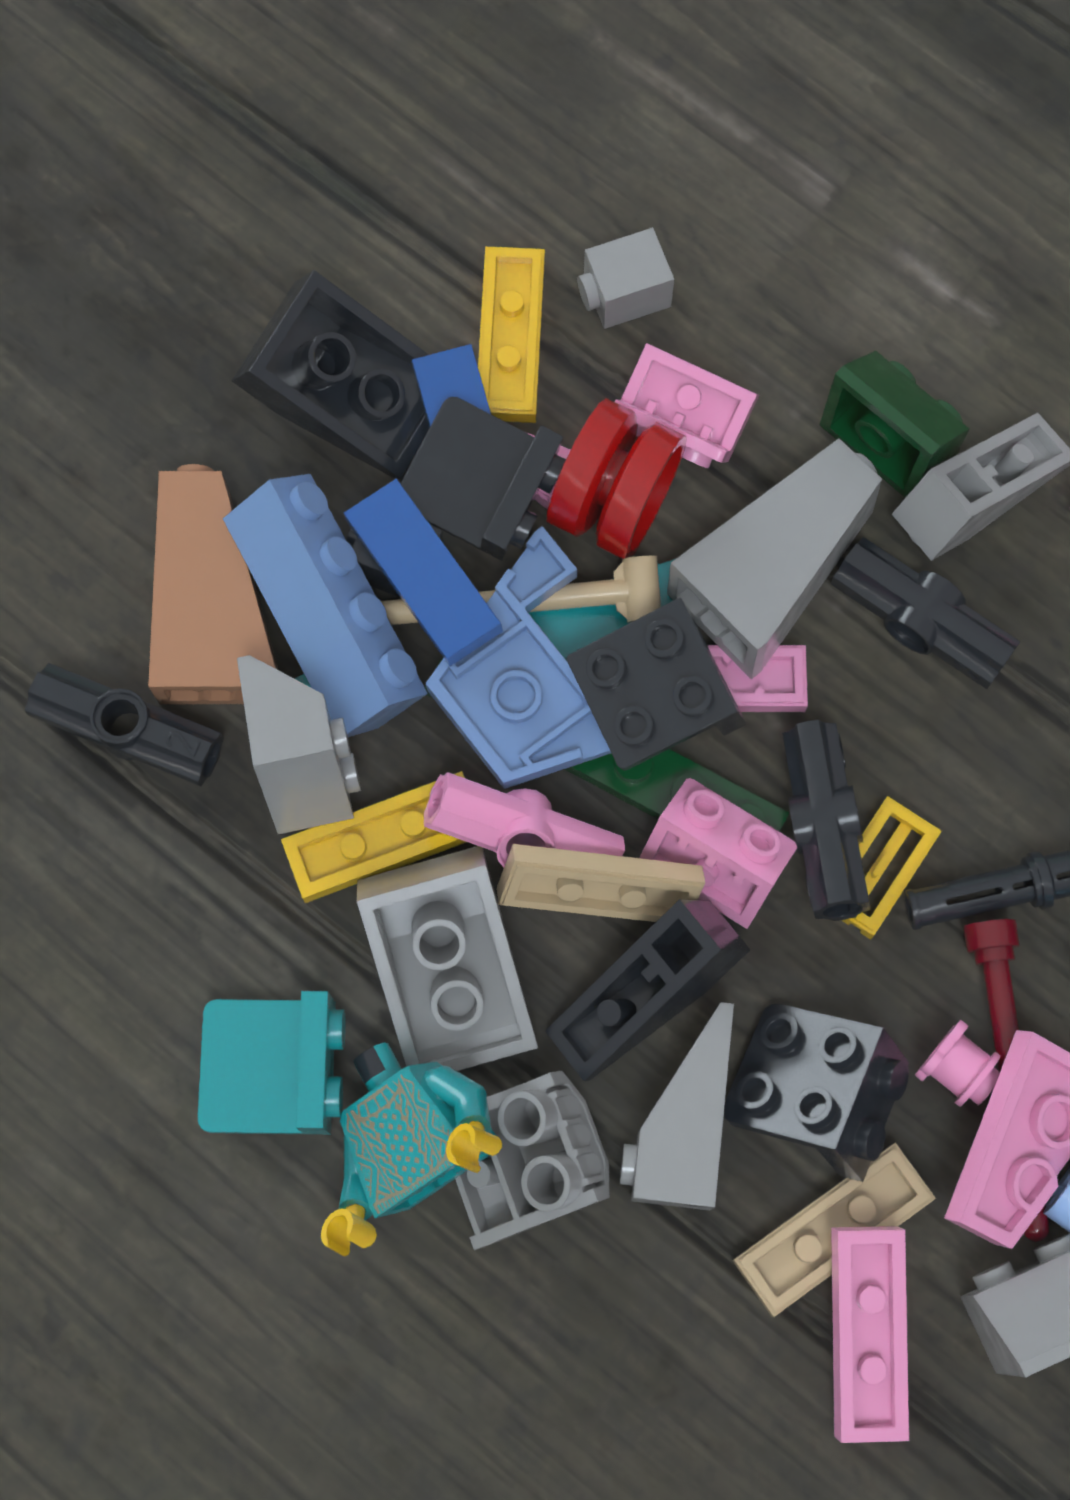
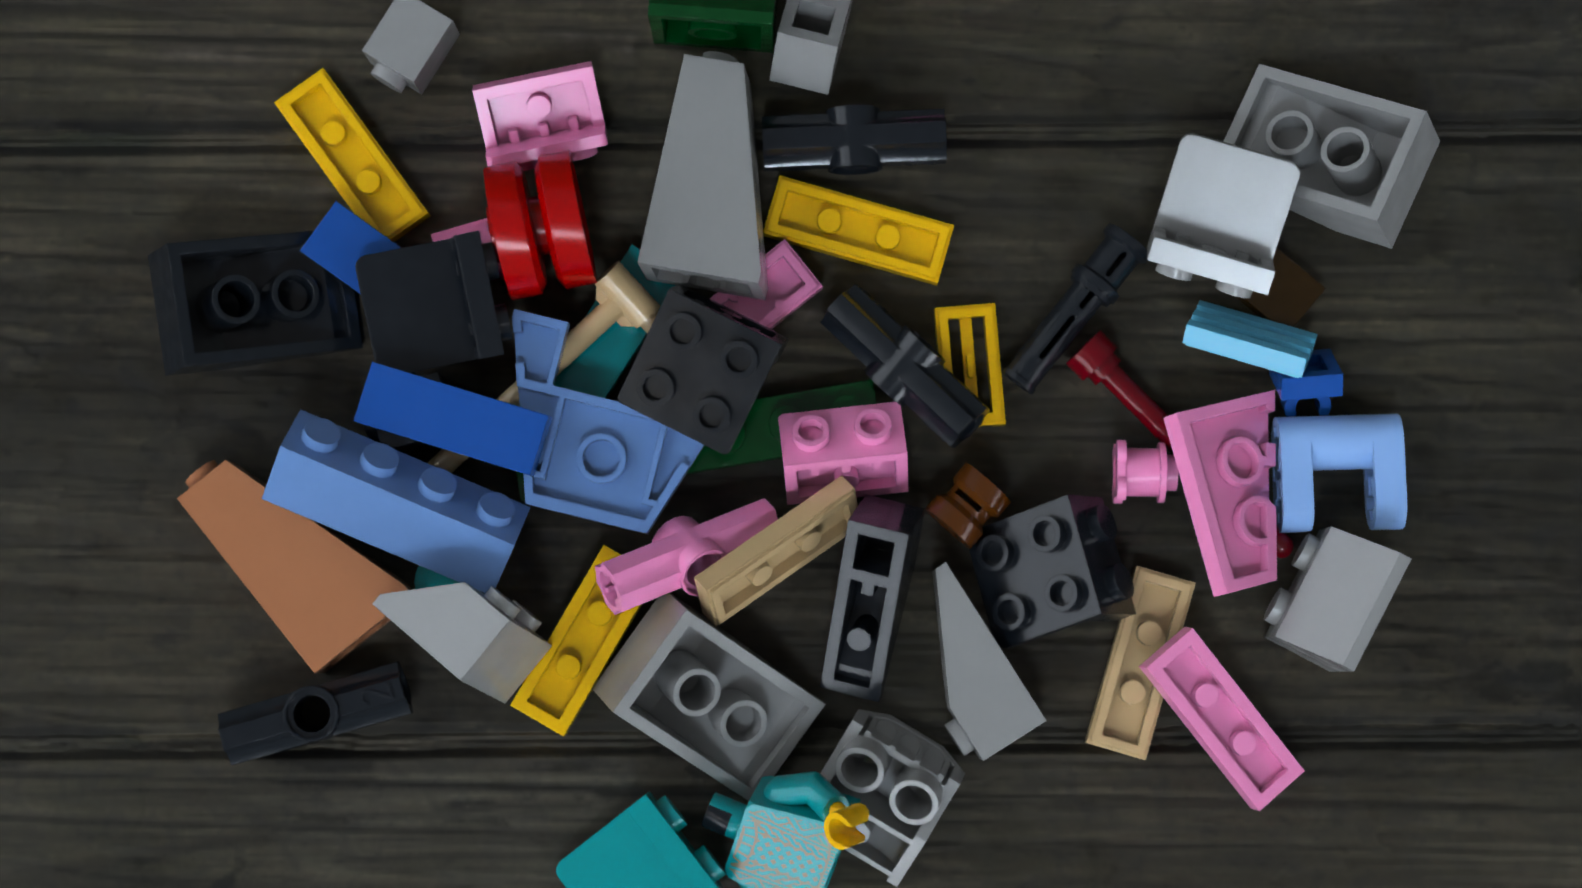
camera: 40 degrees left, 10 degrees up
none -> yellow tile [763,175,954,286]
none -> reddish brown wheel [925,463,1011,549]

